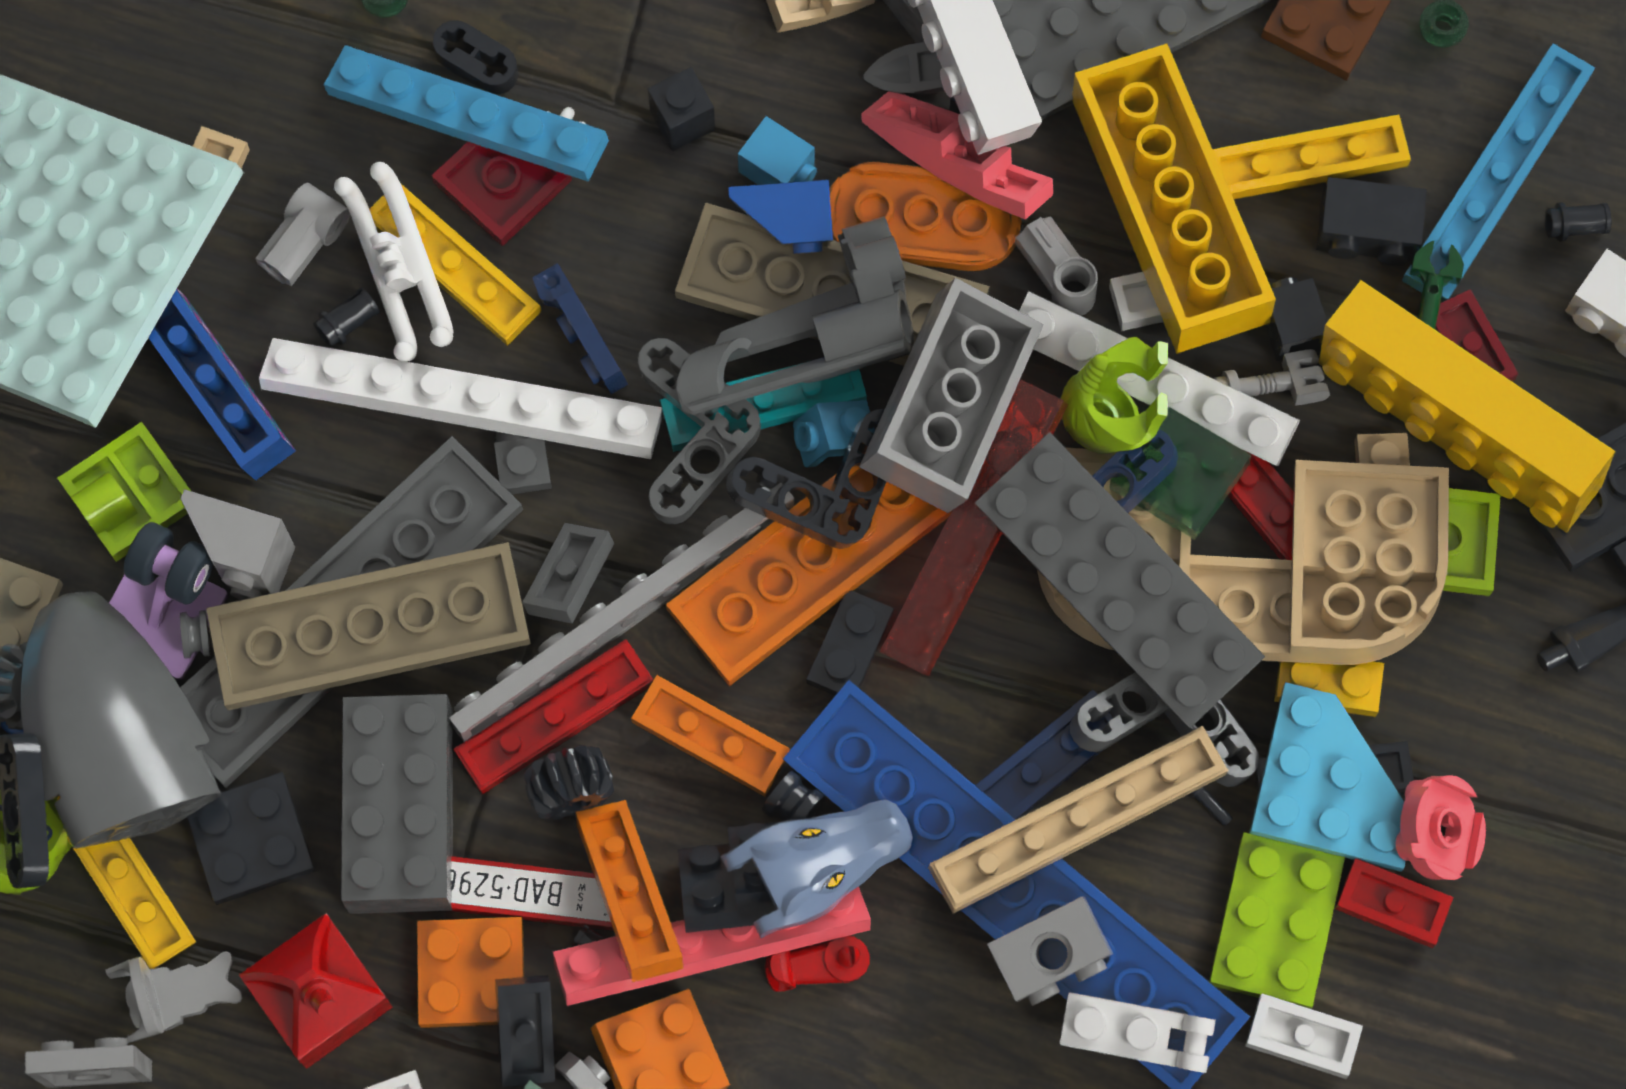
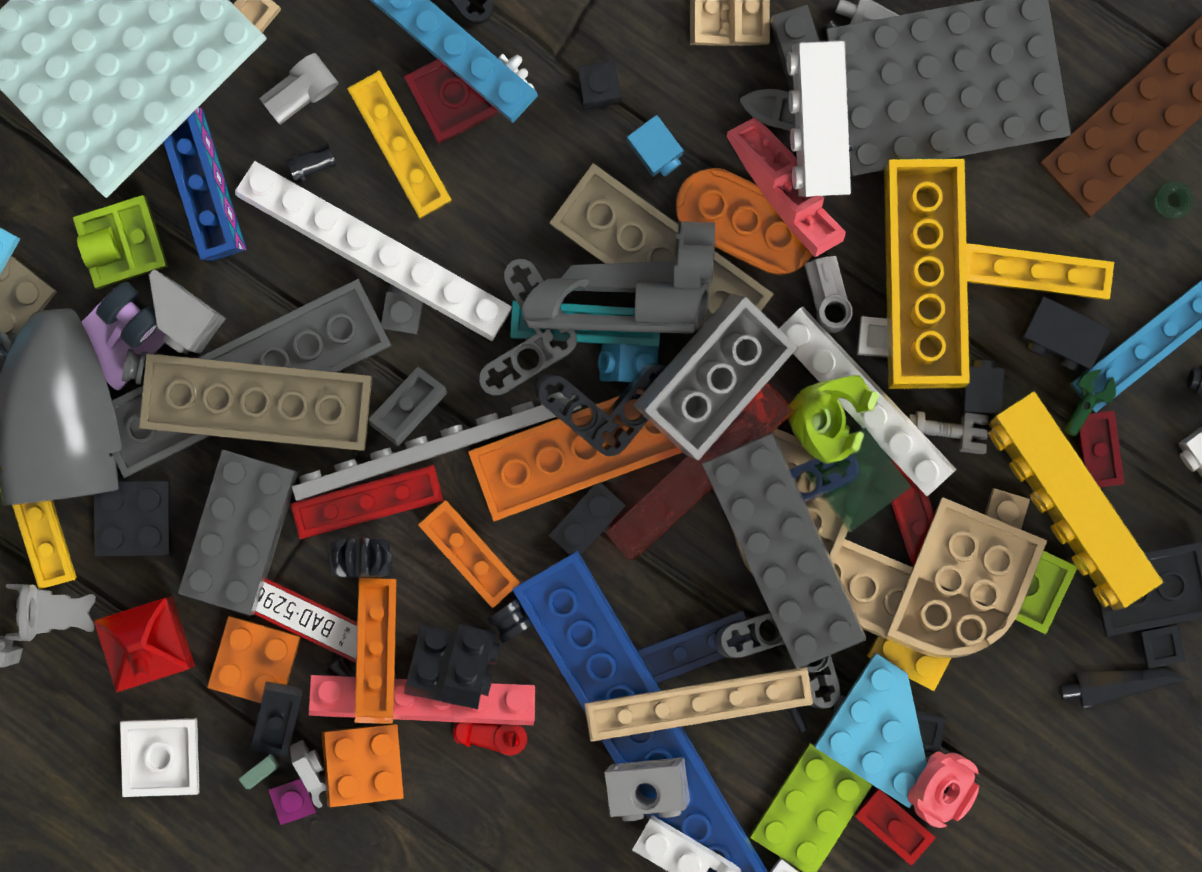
camera: 15 degrees right, 15 degrees up
white piece [334,162,453,362] -> none
dark blue hinge [532,263,628,394] -> none
sand blue animal [720,799,913,939] -> none
blue slope [728,180,833,254] -> none

